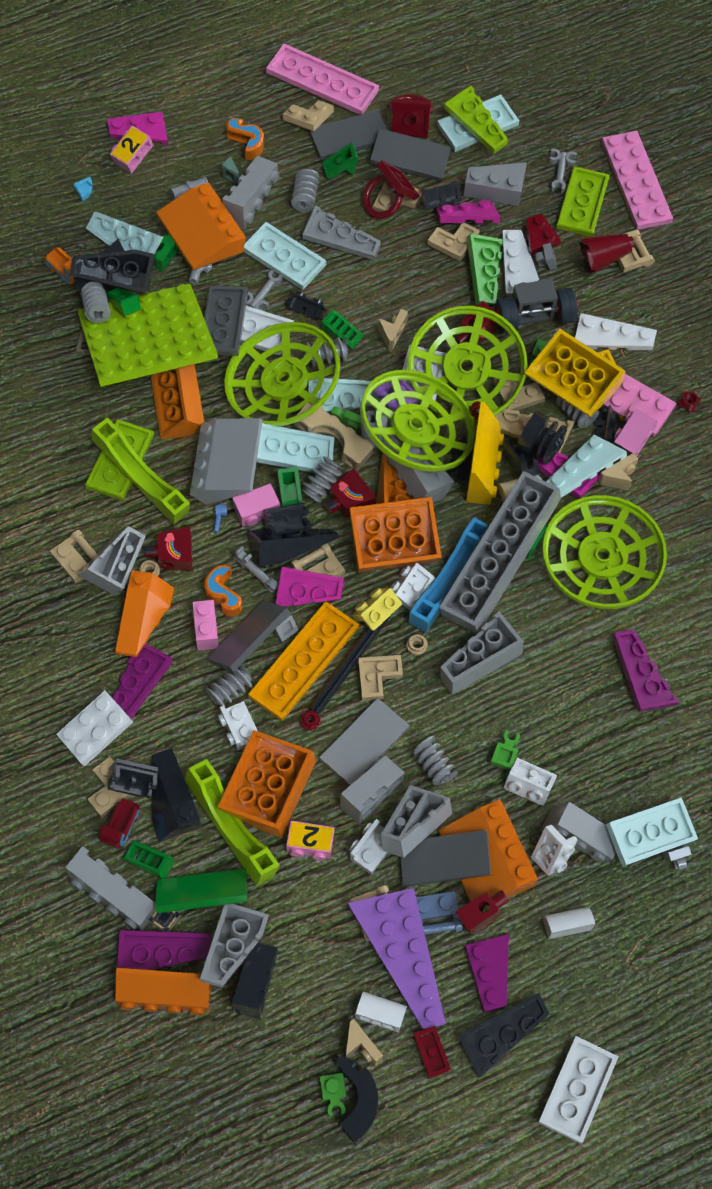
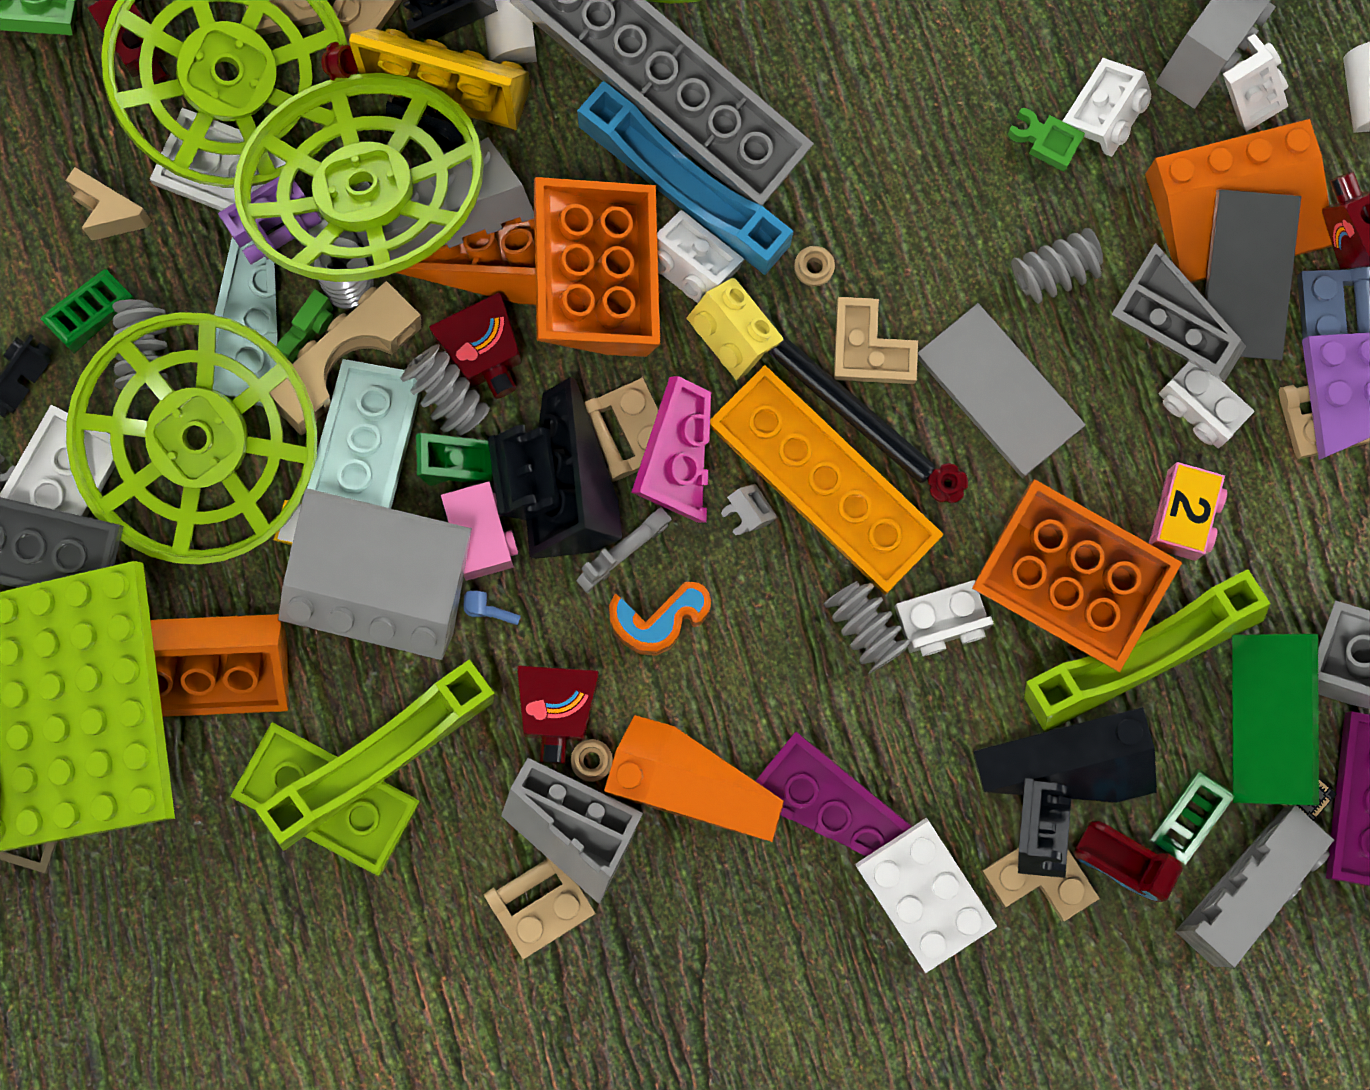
camera: 85 degrees left, 15 degrees up
bright pink brick [192,600,219,651] -> none
dark grey tile [207,600,290,672] -> none
light grey wedge [340,755,405,825] -> none
light grey wedge [440,611,524,695] -> none

